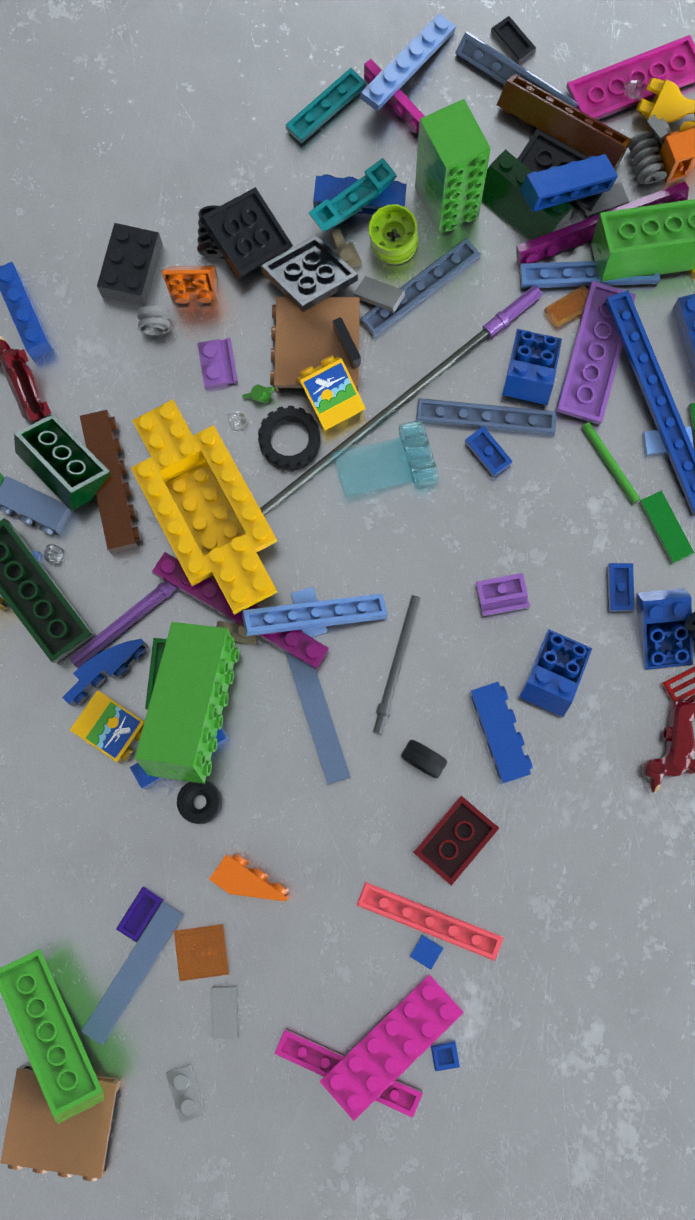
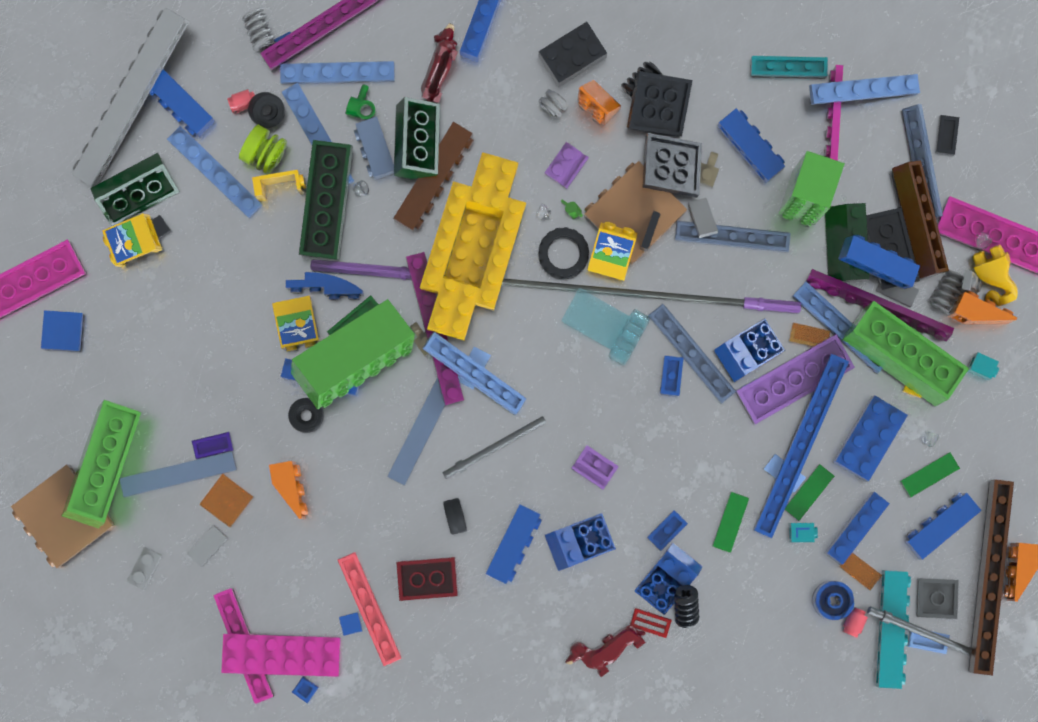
camera: 40 degrees right, 5 degrees up
teal slope [309,158,397,232] -> none
lime wheel [369,204,418,265] -> none
bright green bar [582,422,640,504] -> none

